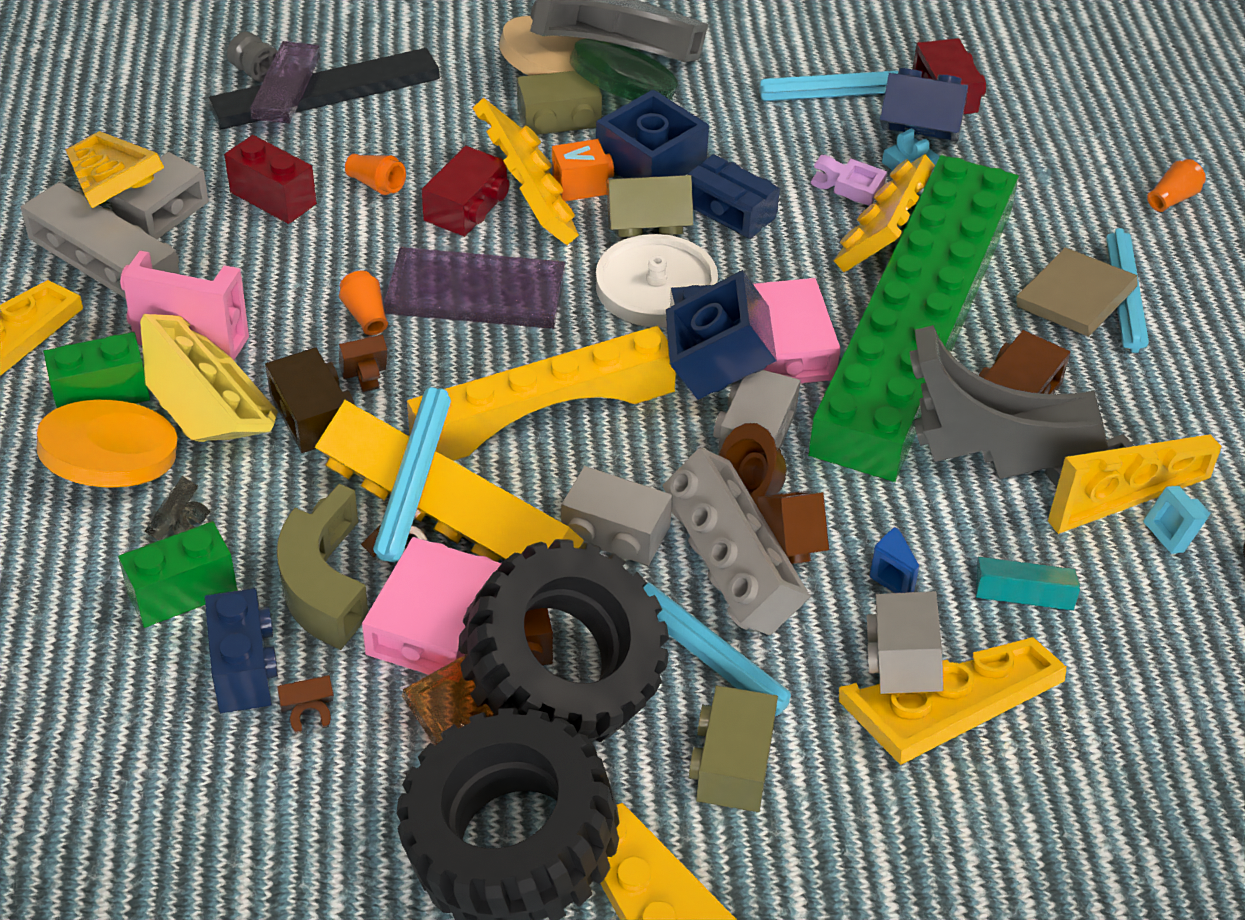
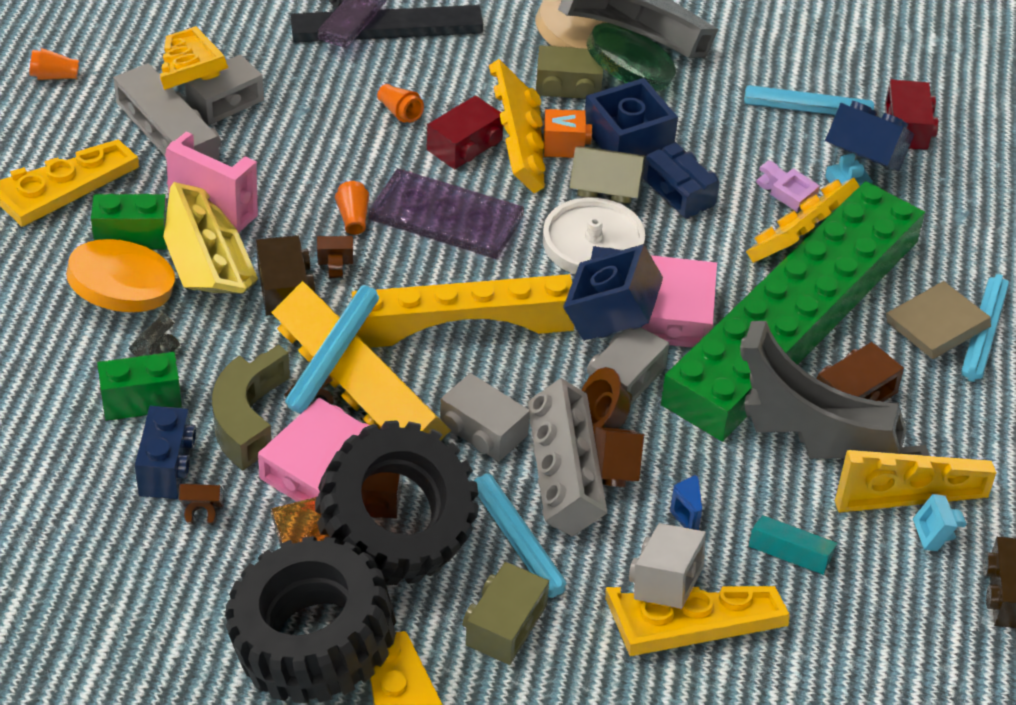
camera: 15 degrees right, 0 degrees up
dark red brick [224,134,317,224] -> none

